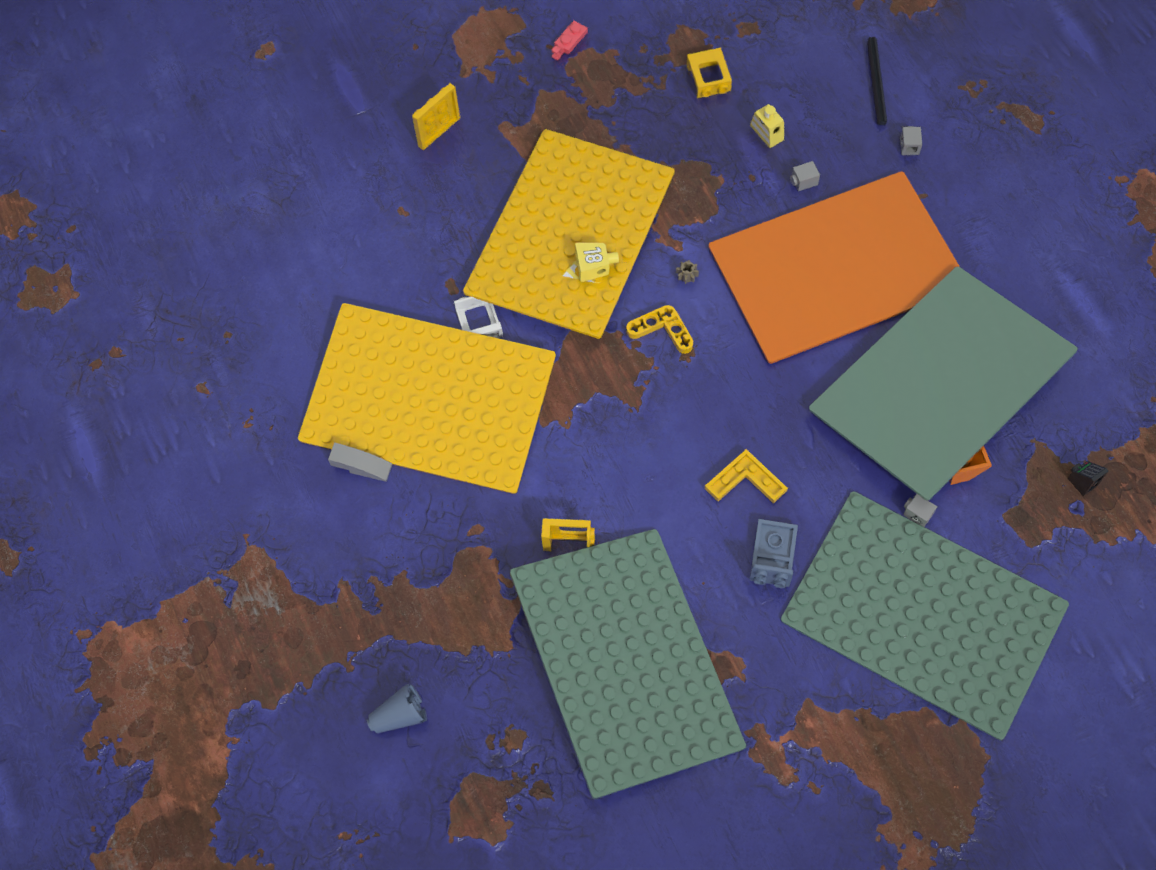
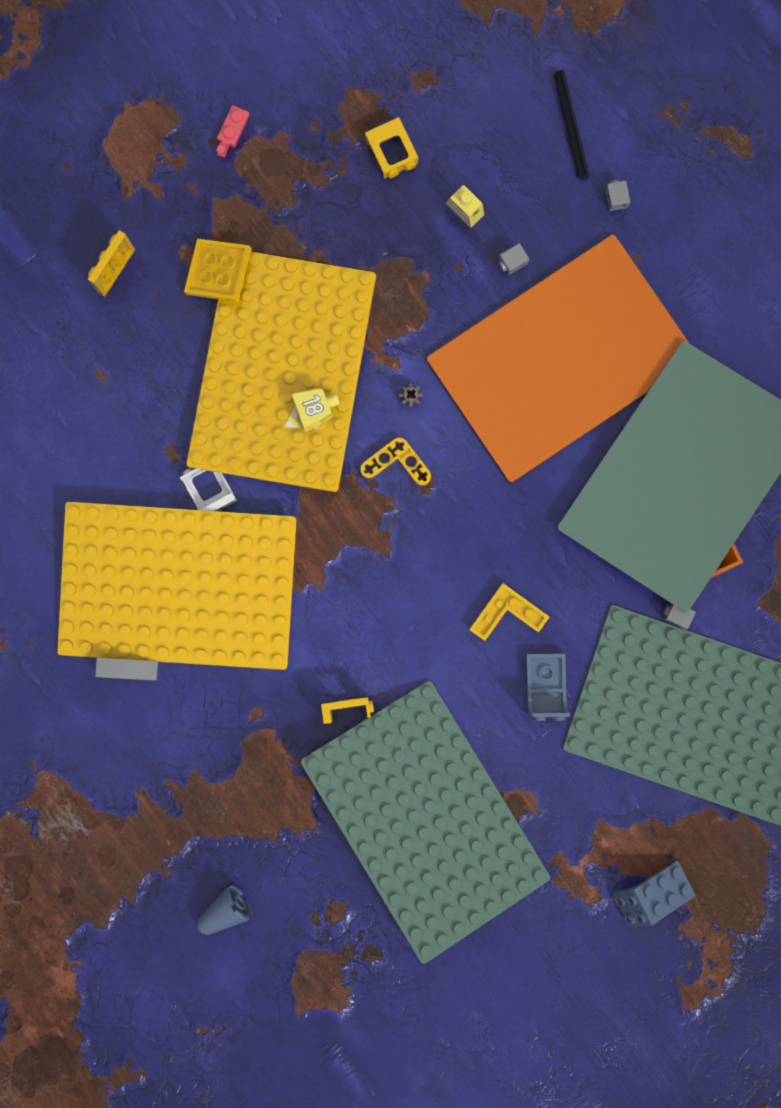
camera: 15 degrees left, 20 degrees up
none -> yellow plate [184,239,252,302]
none -> sand blue bracket [614,861,696,928]

